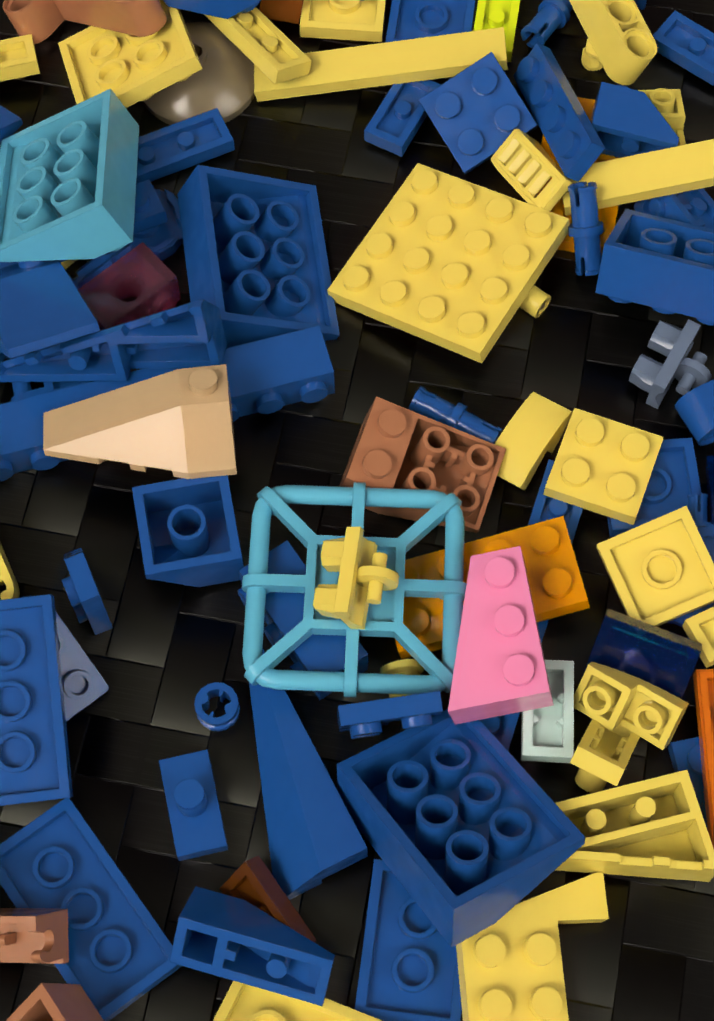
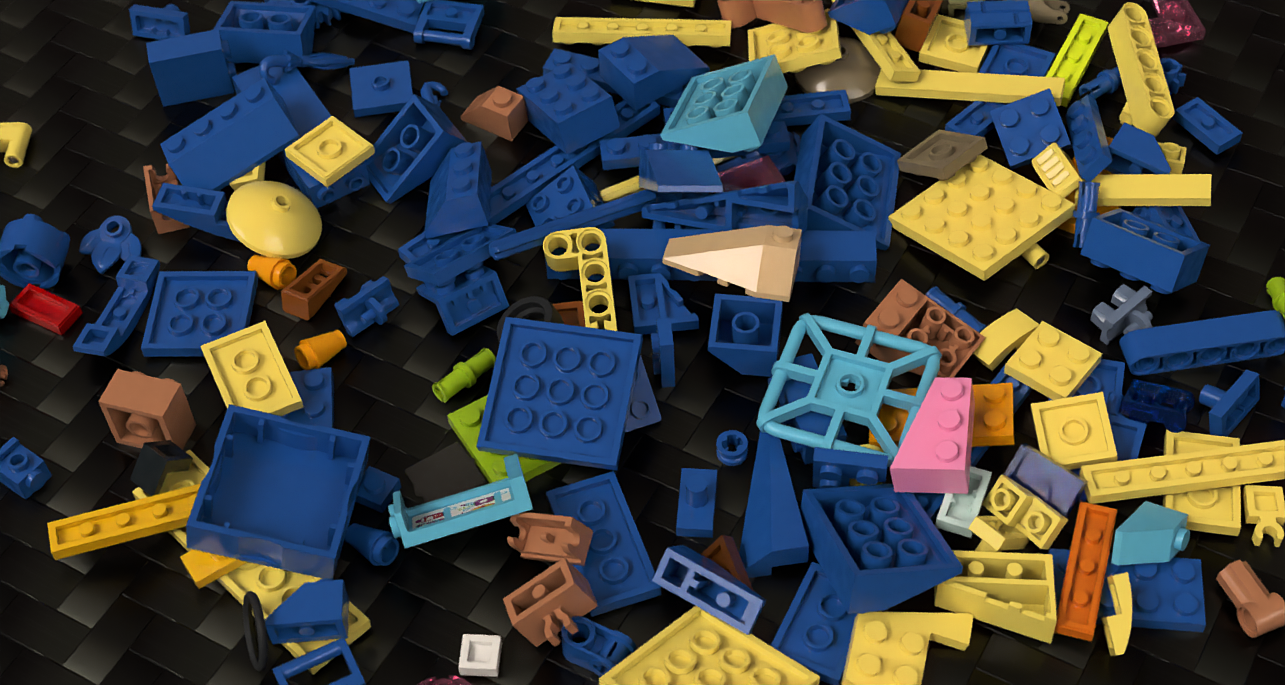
camera: 20 degrees right, 15 degrees down
light yellow hips [313,527,399,630] -> none
none -> blue wing [628,273,699,335]
none -> dark tan plate [897,130,988,180]

